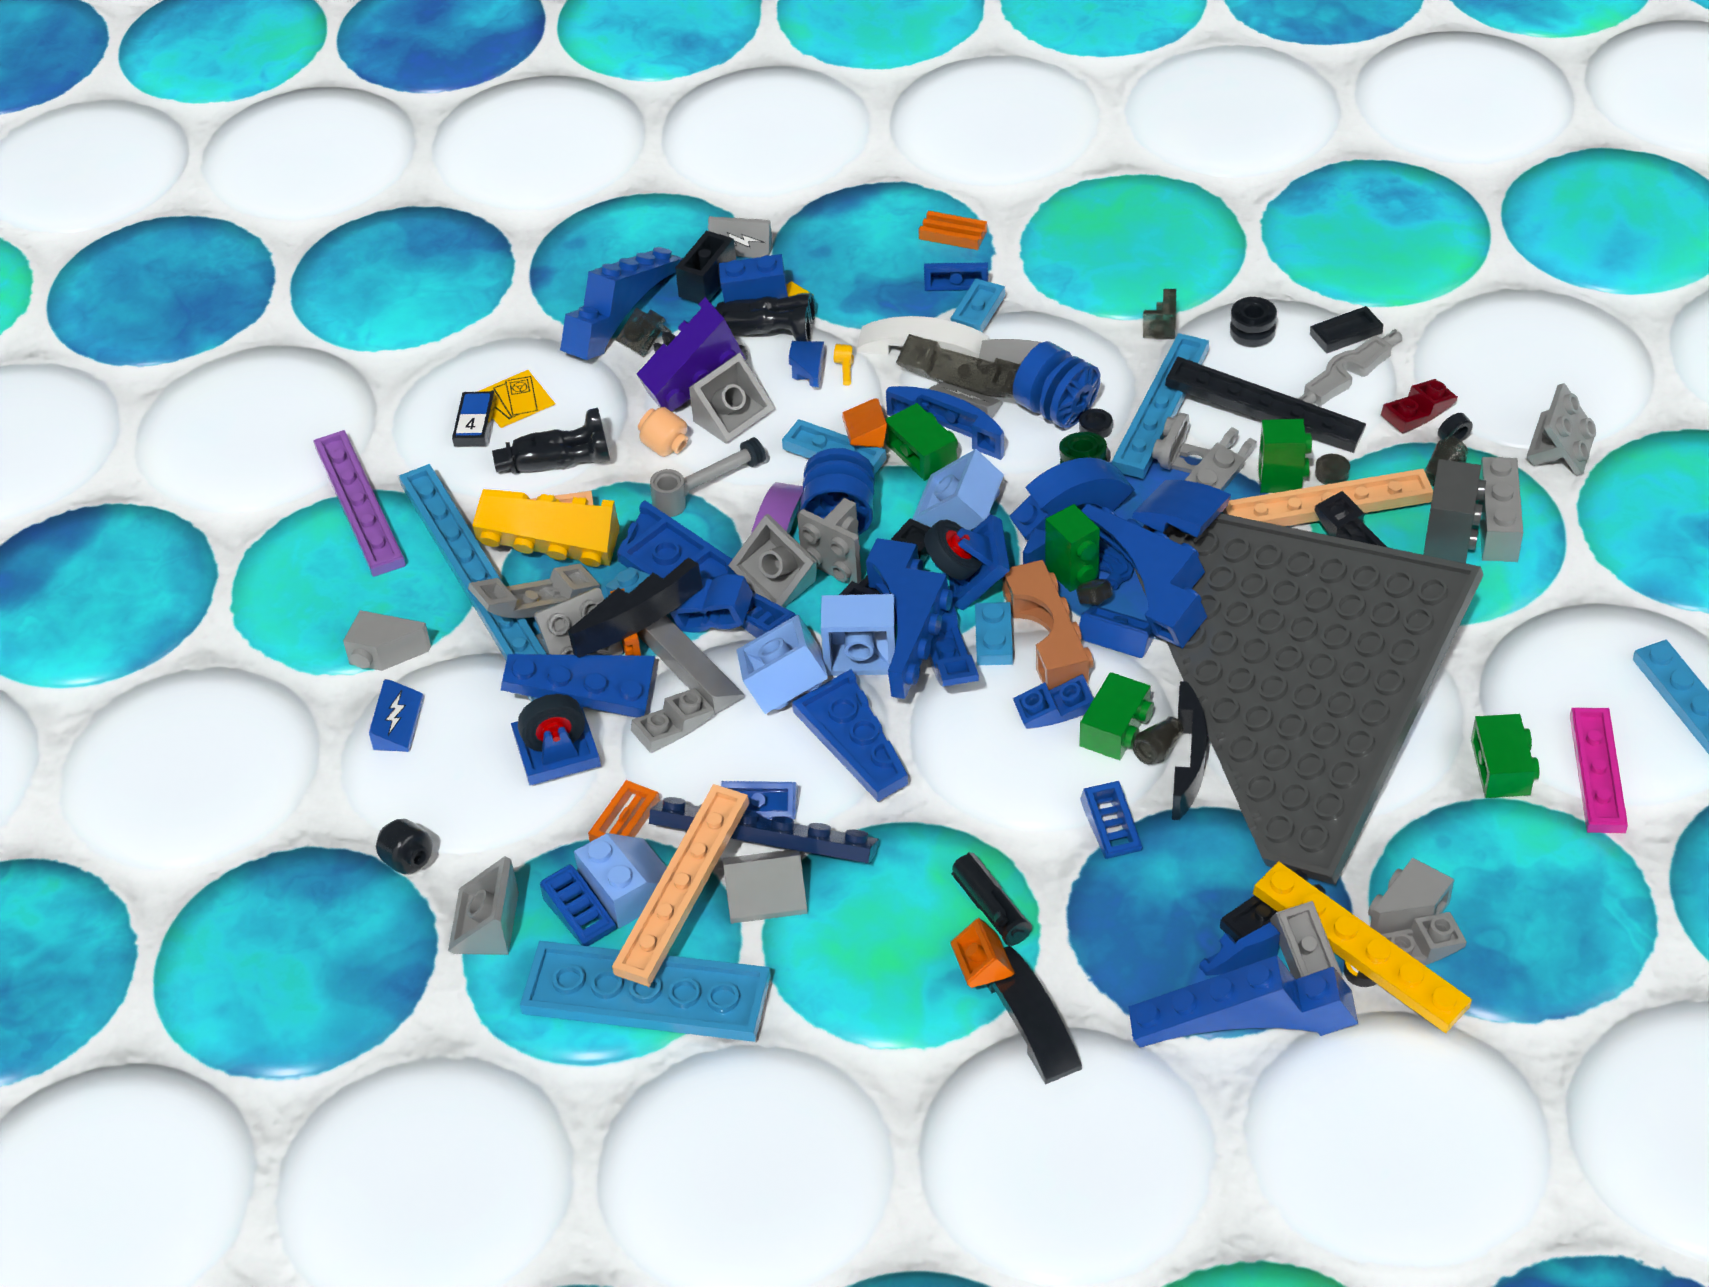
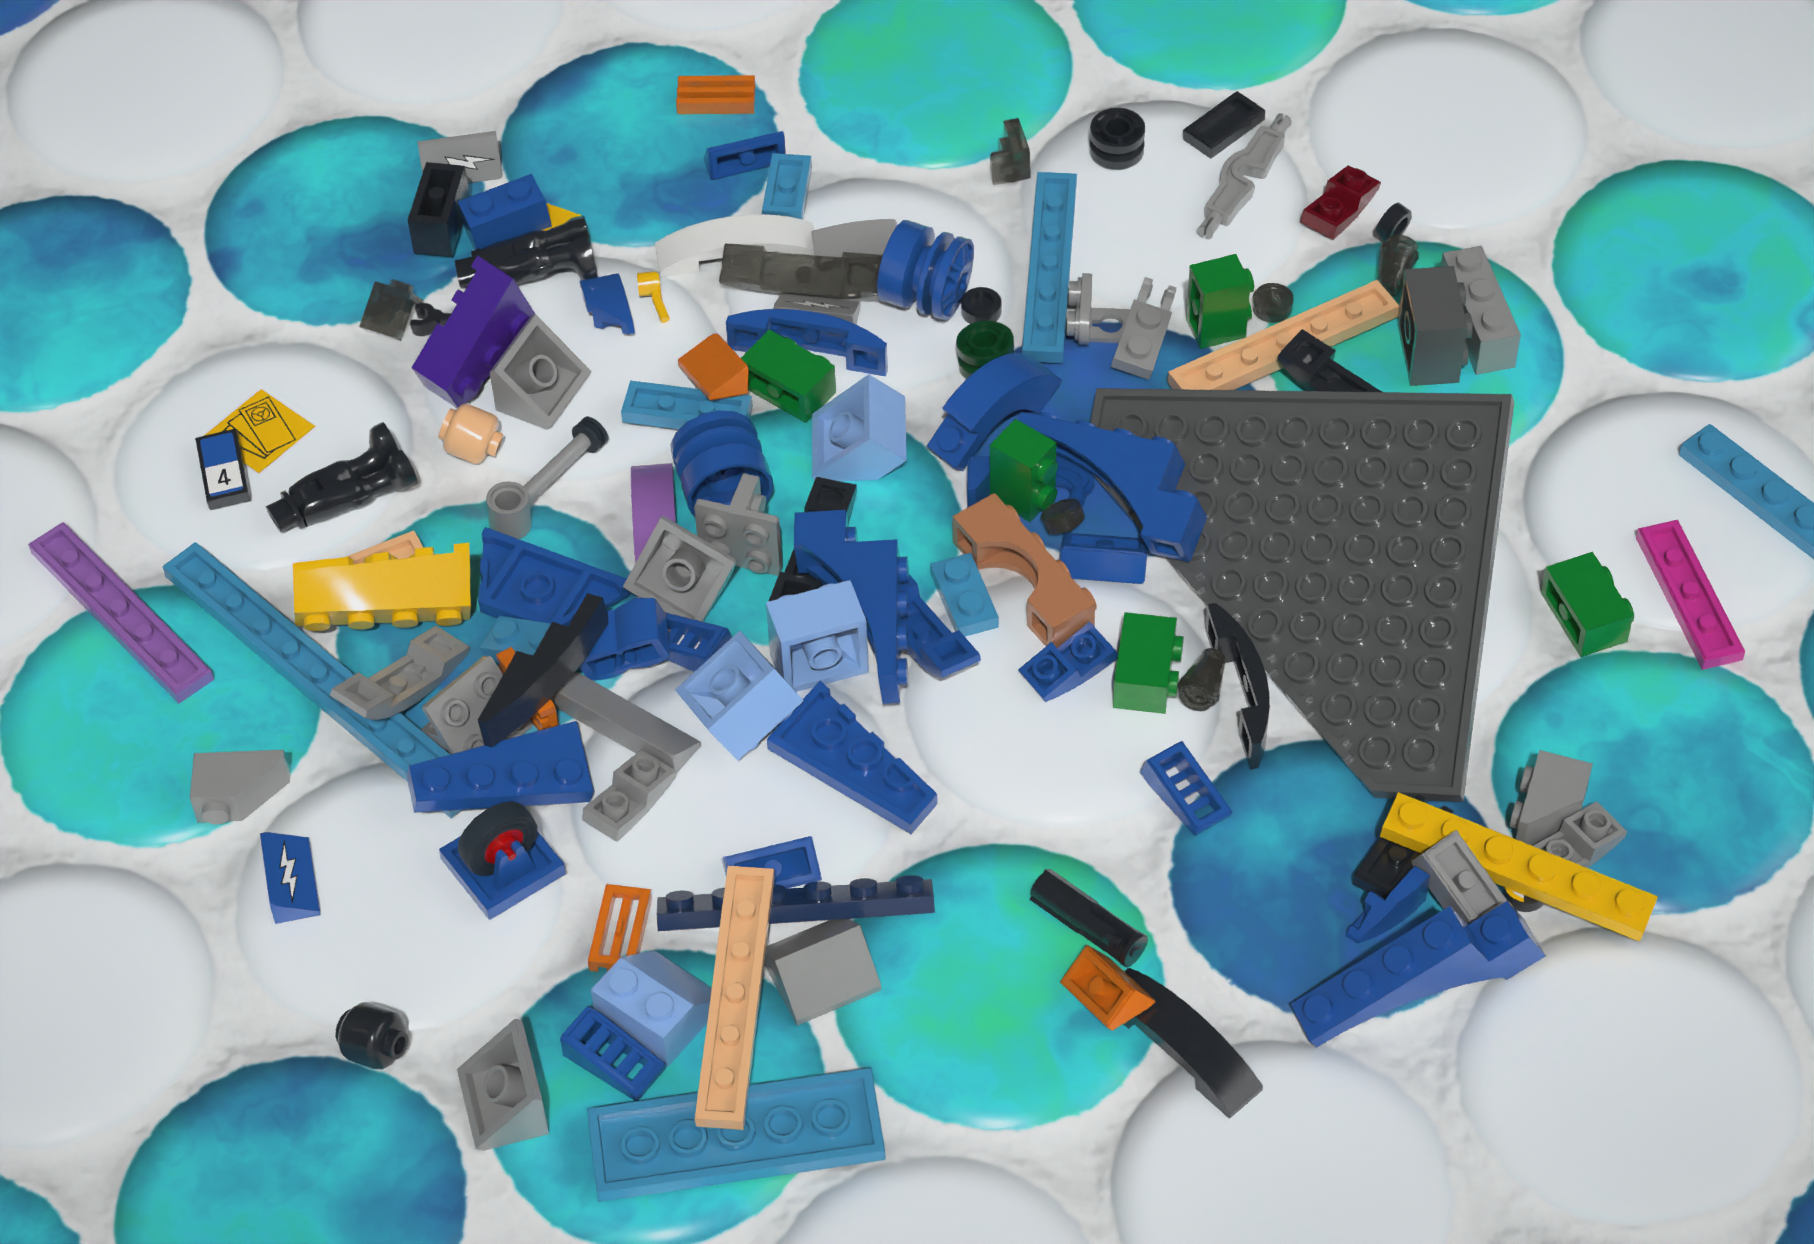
camera: 20 degrees left, 5 degrees up
blue arch [560,247,683,360] -> none
plate [924,514,1010,610] -> none
blue slope [1132,480,1231,538] -> none
black tile [1165,356,1366,453] -> none
light grey bracket [1527,383,1596,476] -> none

